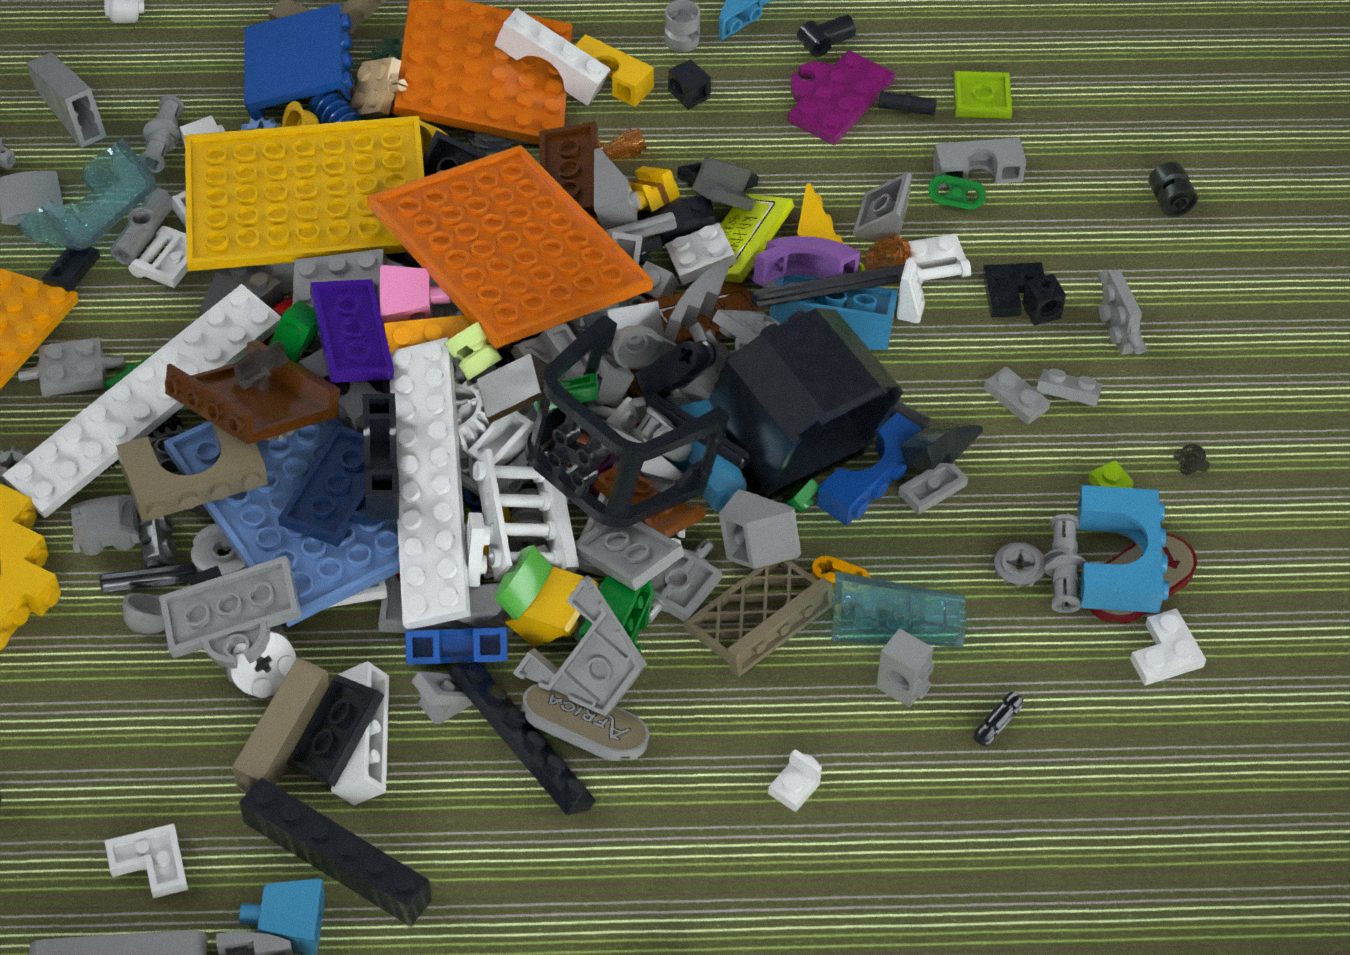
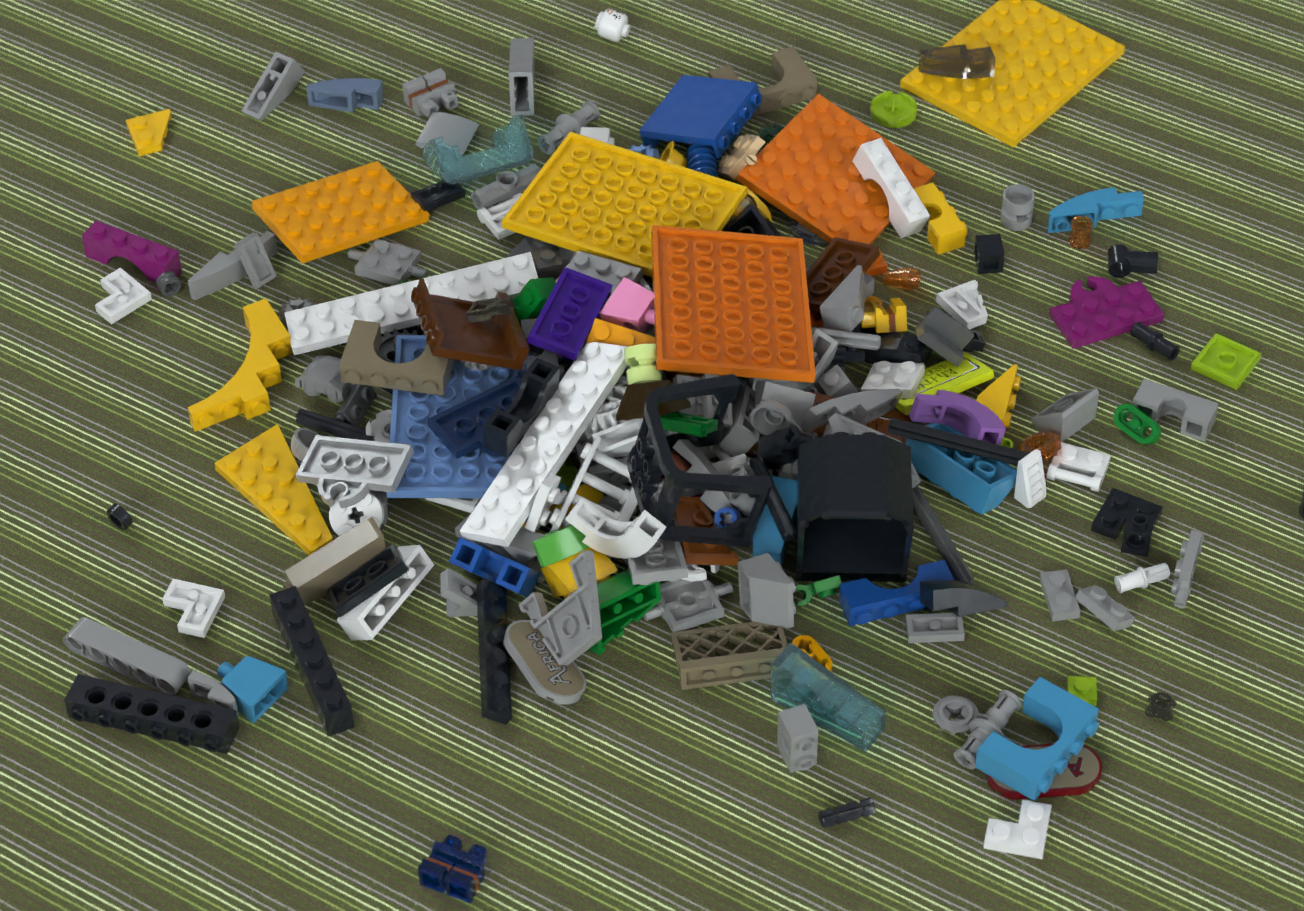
camera: 35 degrees right, 5 degrees down
white bracket [768,749,822,812] -> none
none -> yellow wing [214,424,333,555]
none -> white arch [565,497,666,559]
none -> blue bush [714,507,742,528]
none -> white wing [935,280,988,329]
none -> clear orange bush [1069,216,1093,249]
none -> white axle [1114,563,1171,593]

